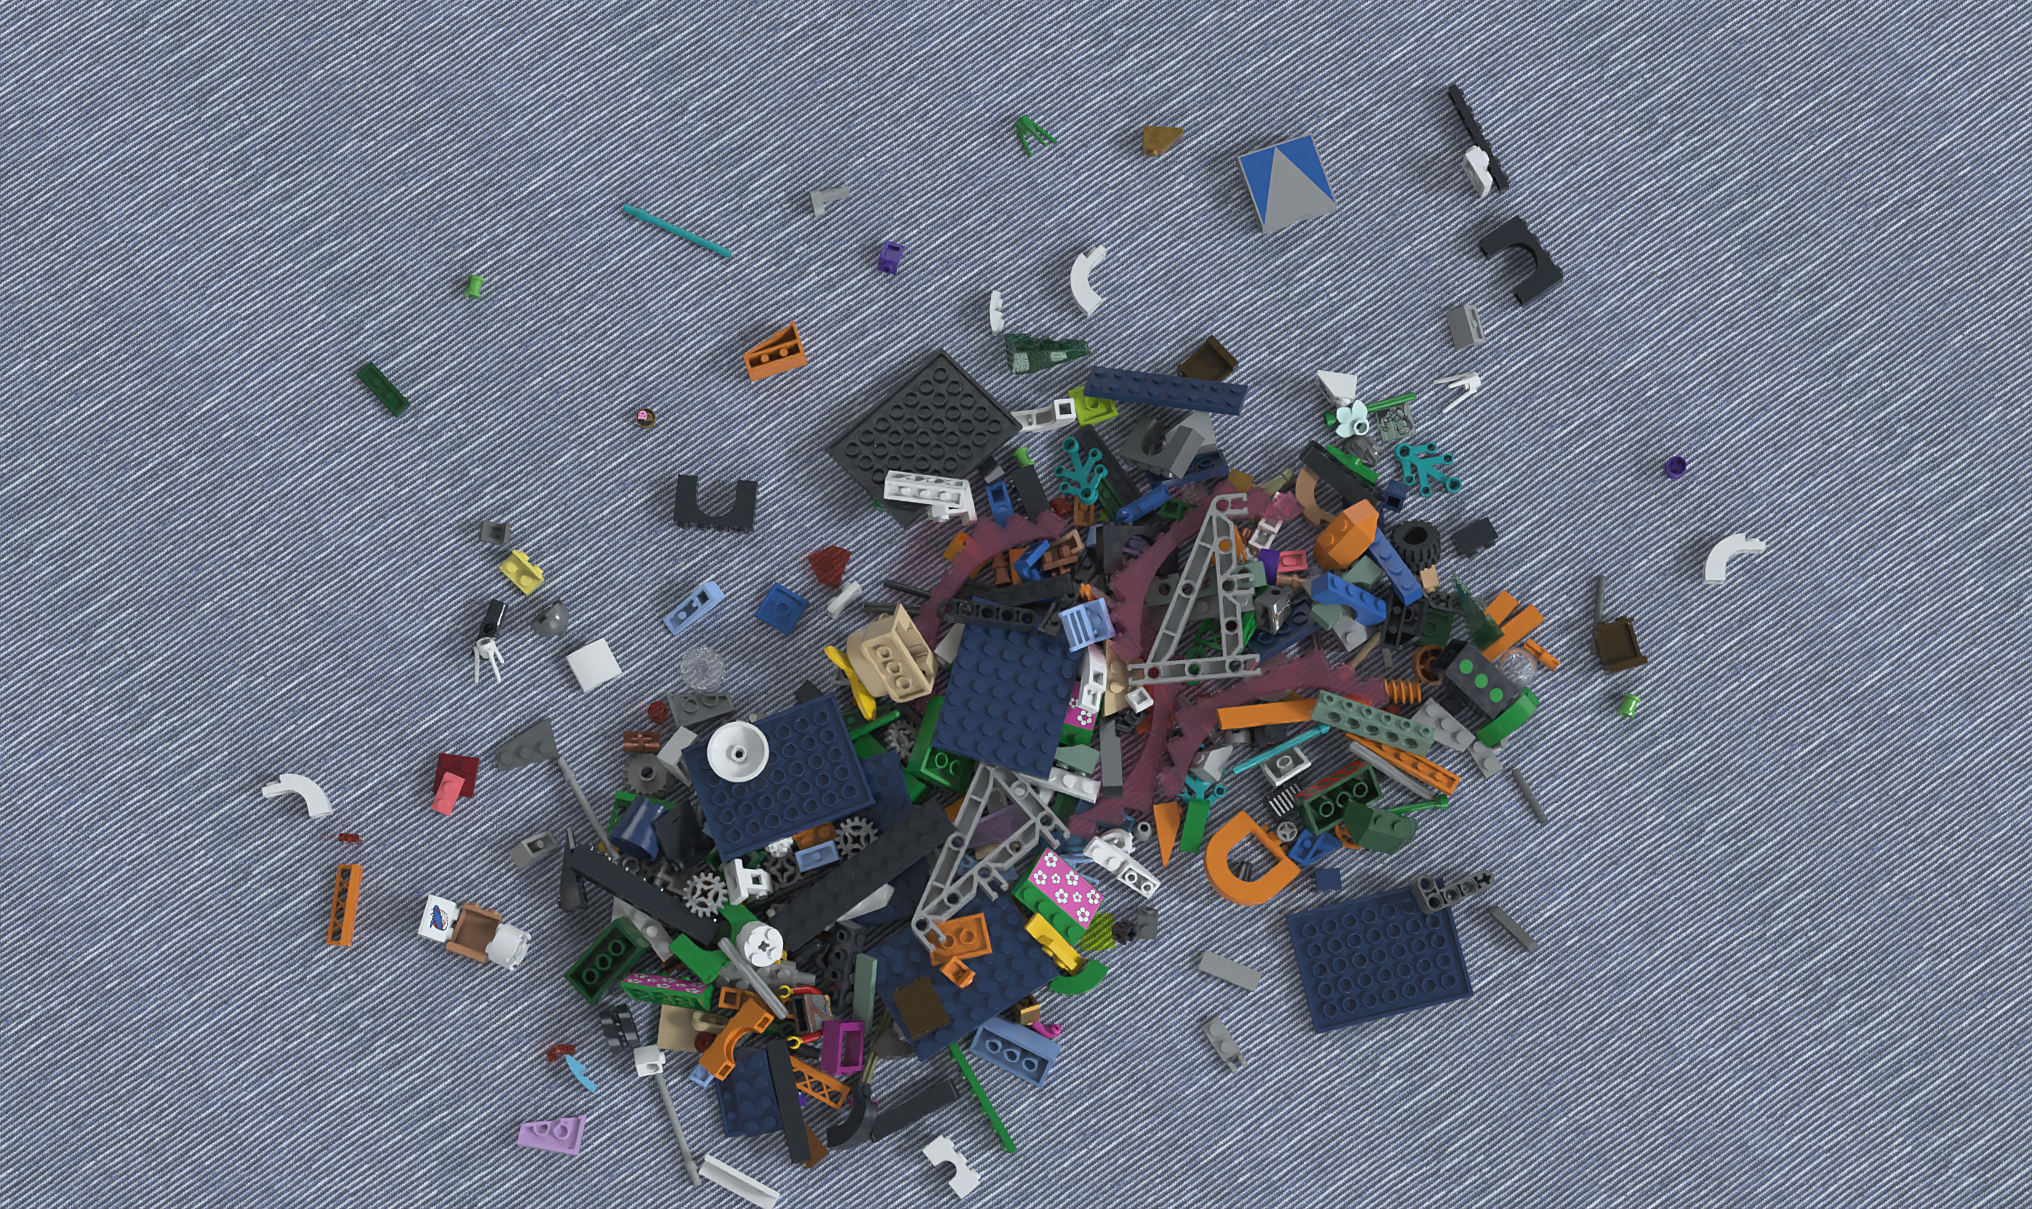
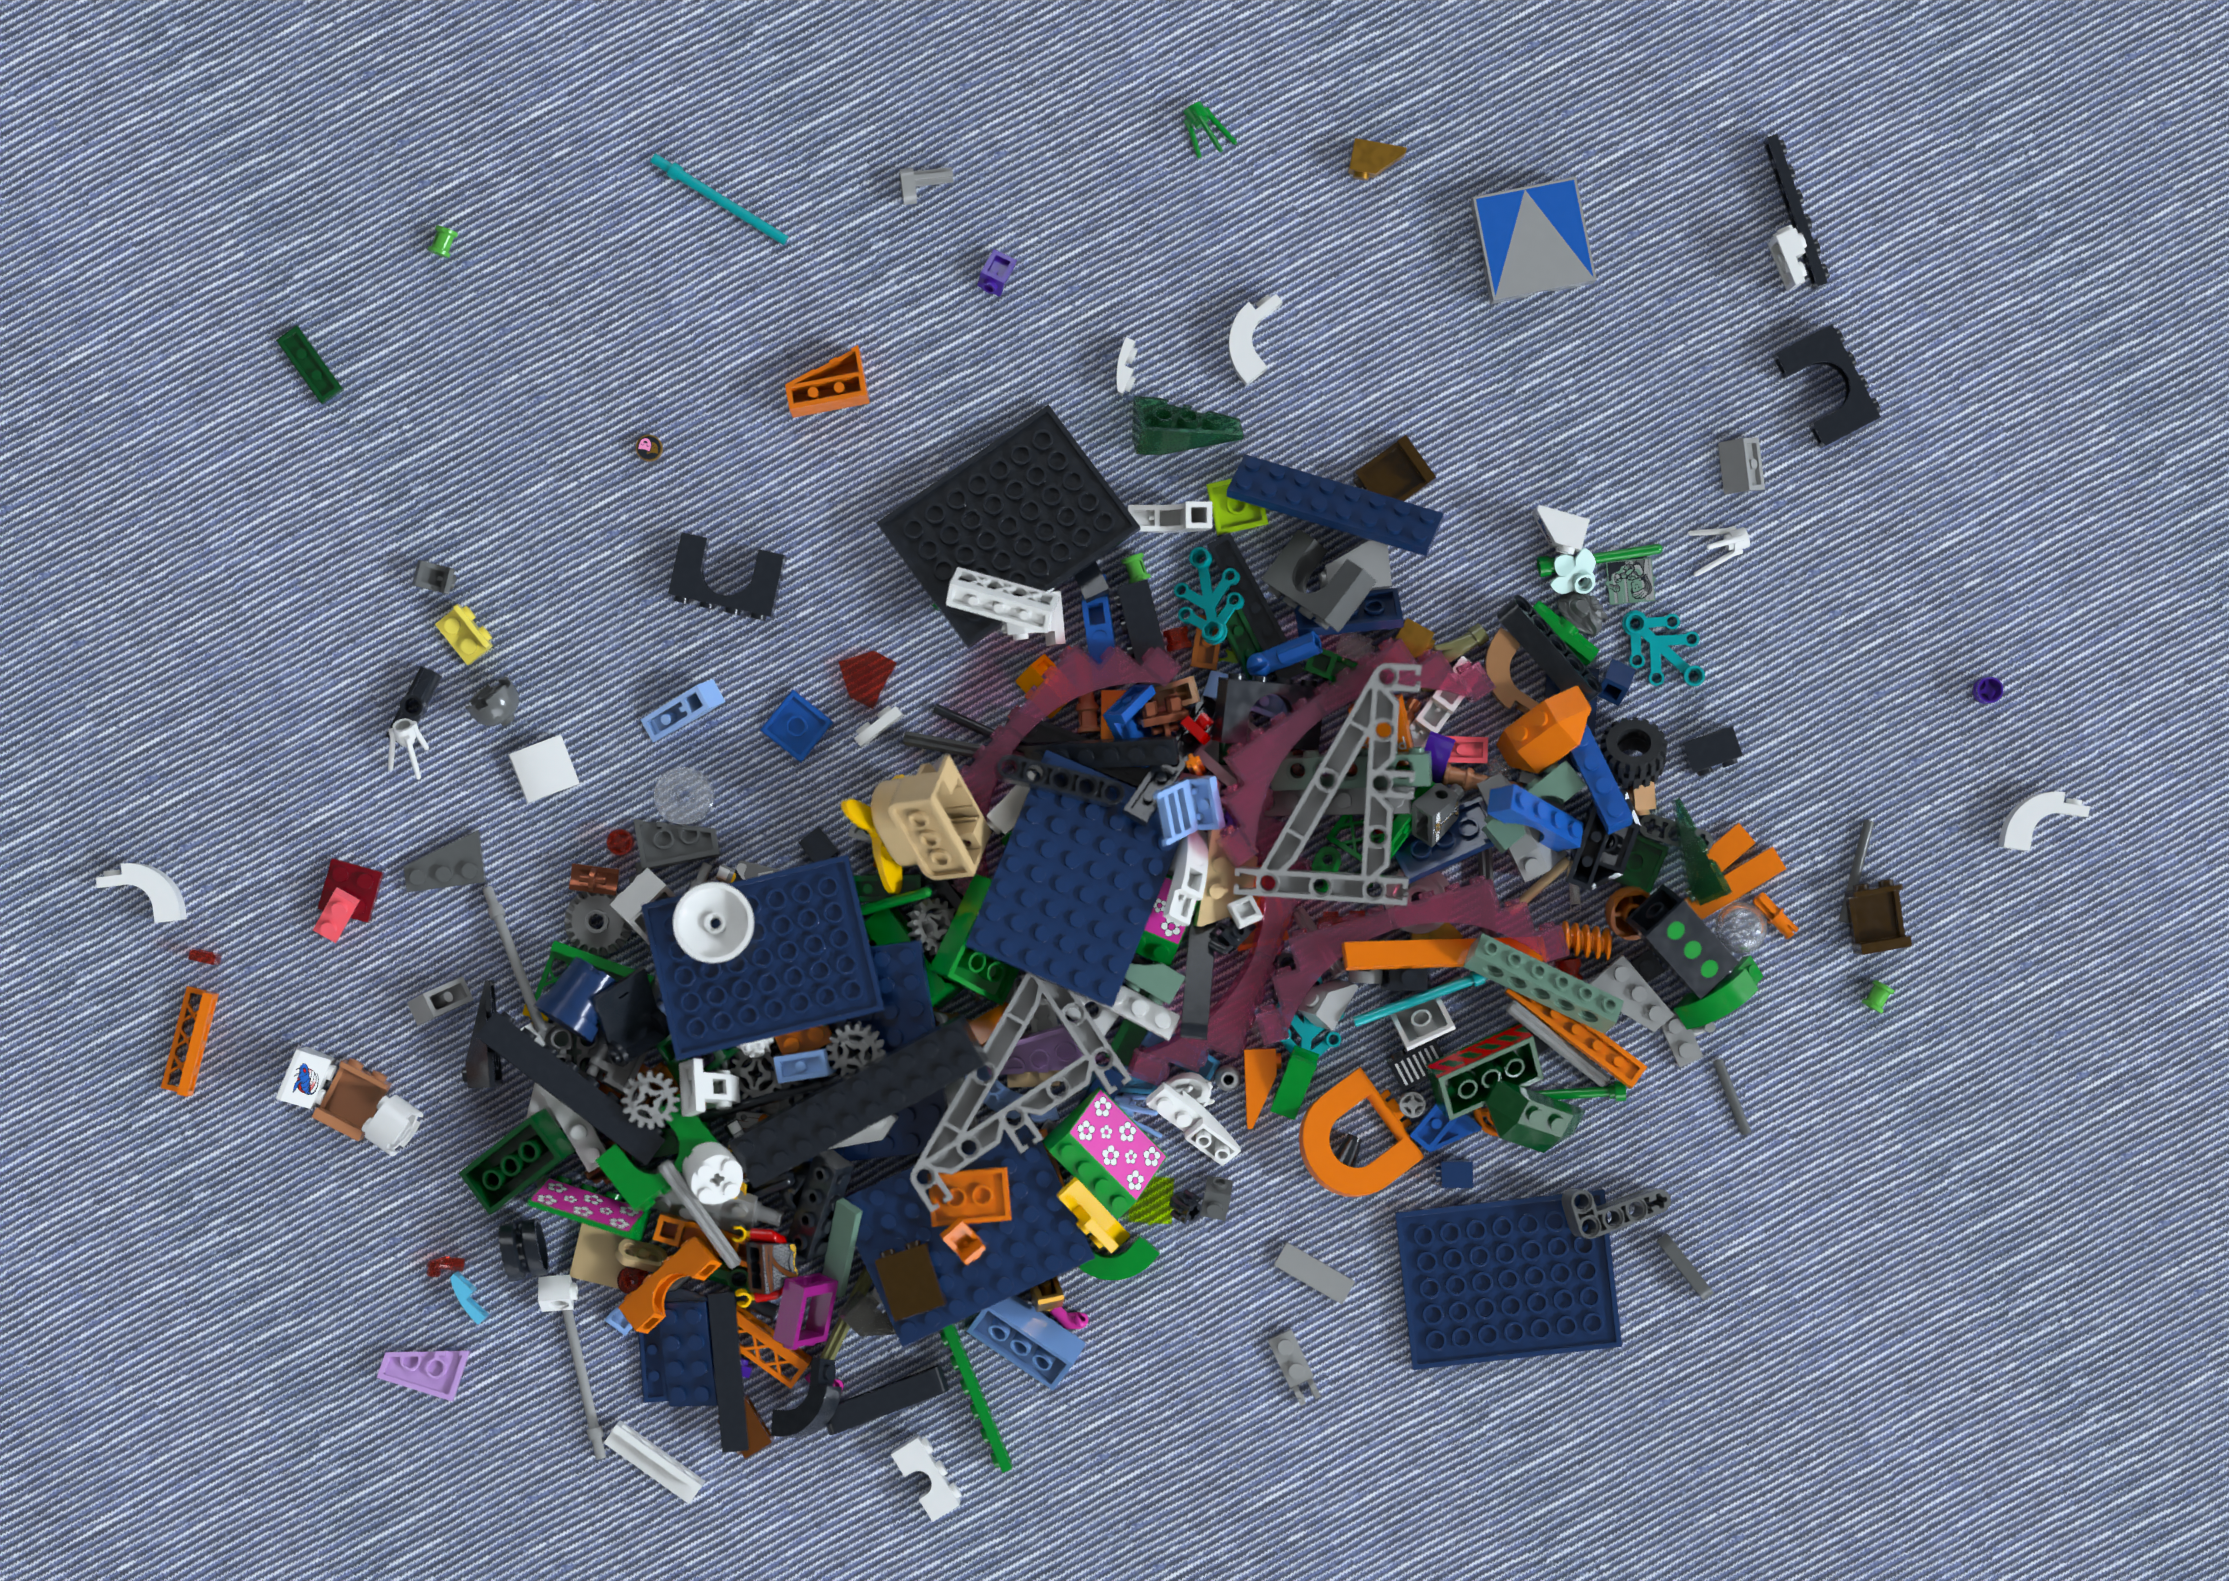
camera: 10 degrees right, 10 degrees up
none -> red tile [1181,712,1214,746]

